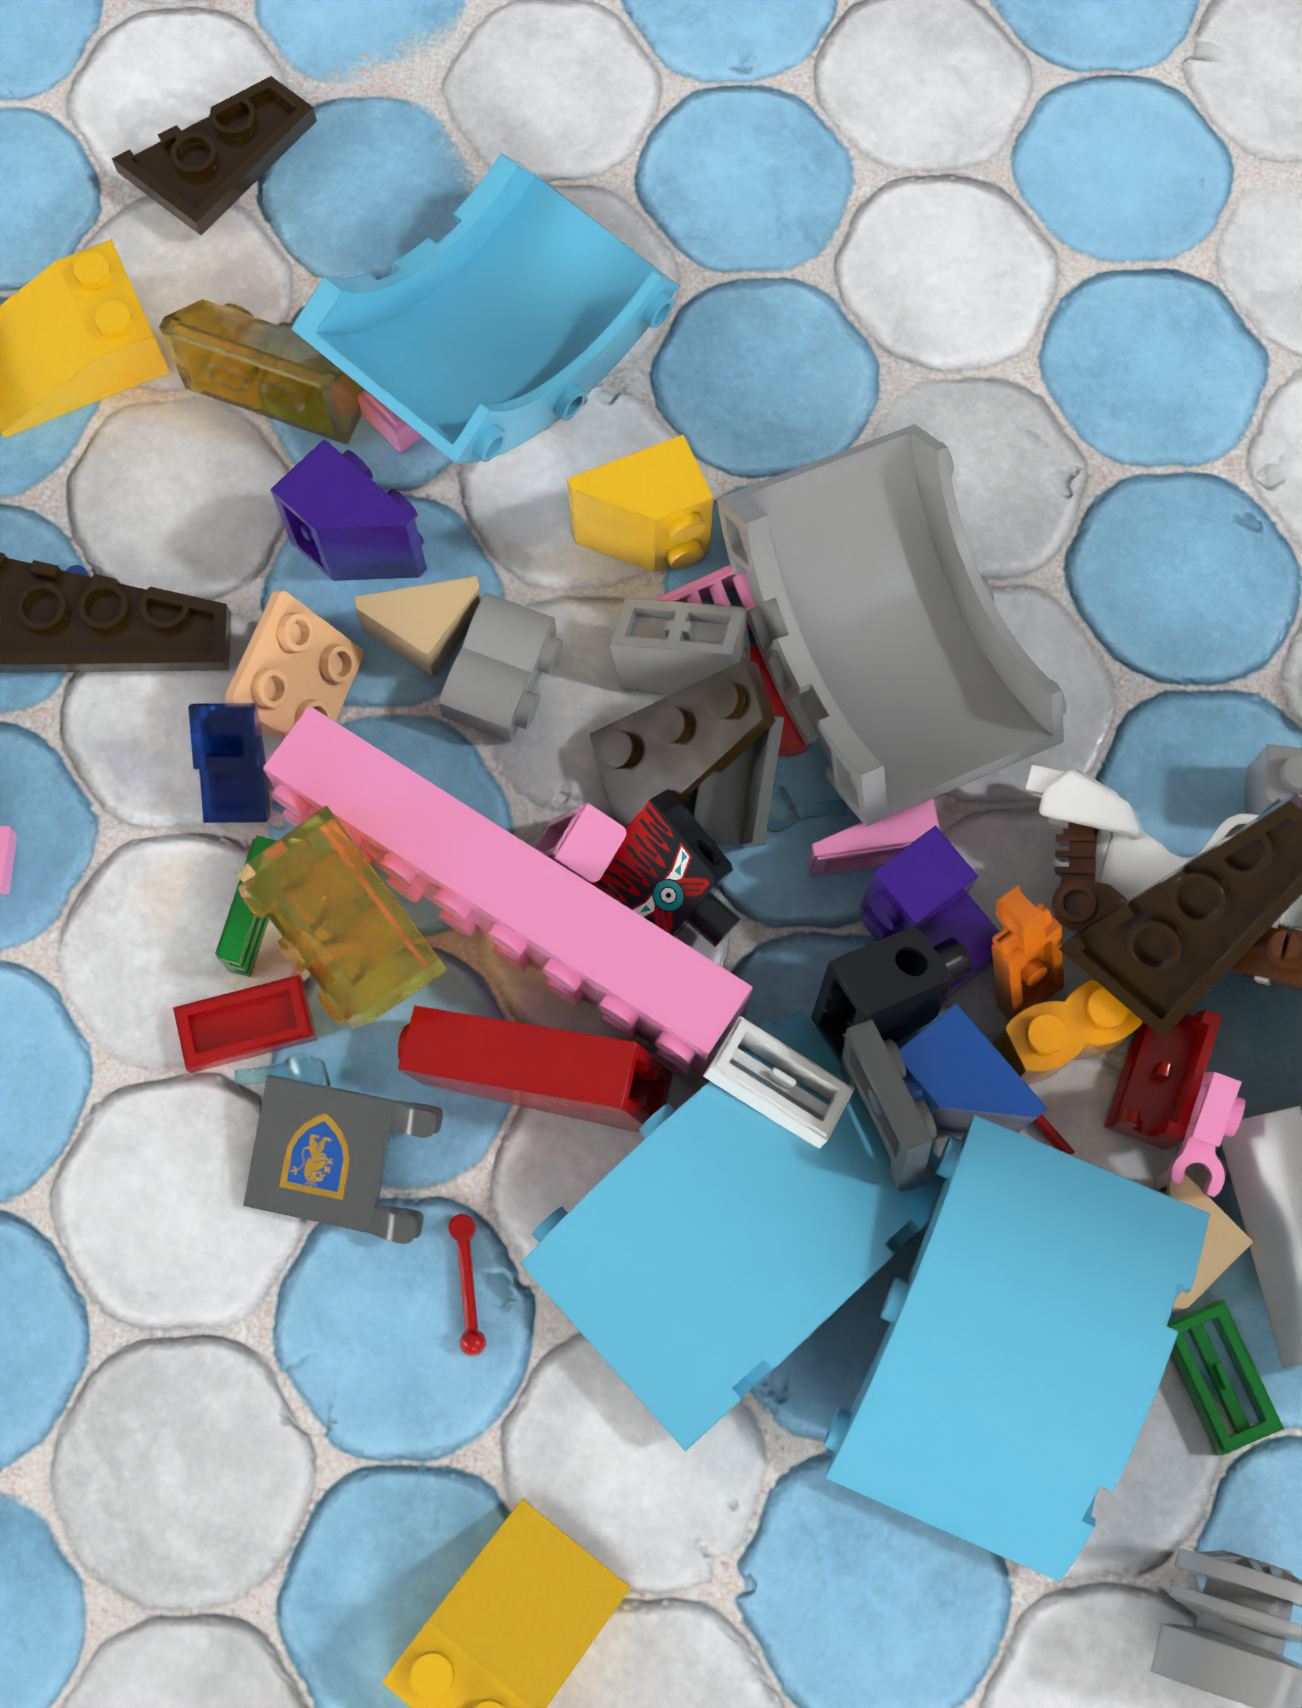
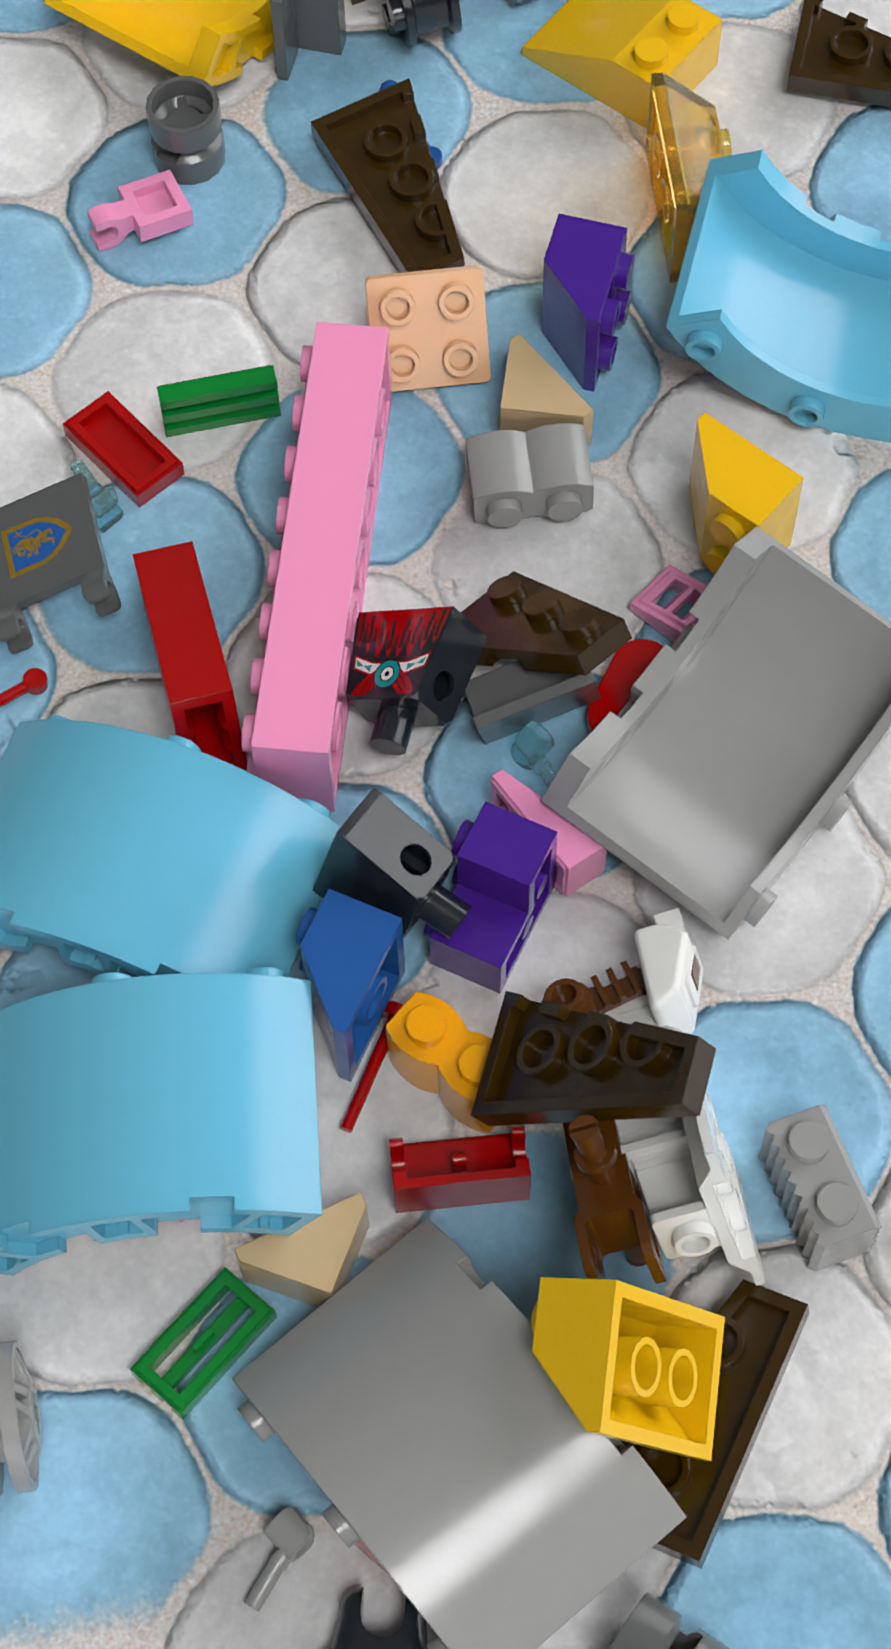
camera: 65 degrees right, 10 degrees down
clear blue slope [188,703,271,823] -> none
clear yellow slope [236,805,448,1030] -> none
bright pink slope [534,803,626,884] -> none
light grey hinge [610,597,750,694] -> none
white tile [703,1016,855,1149] -> none
dark grey plate [841,1019,937,1192] -> none
orange hinge [991,885,1064,1021] -> none
bright pink plate [1168,1072,1246,1197] -> none

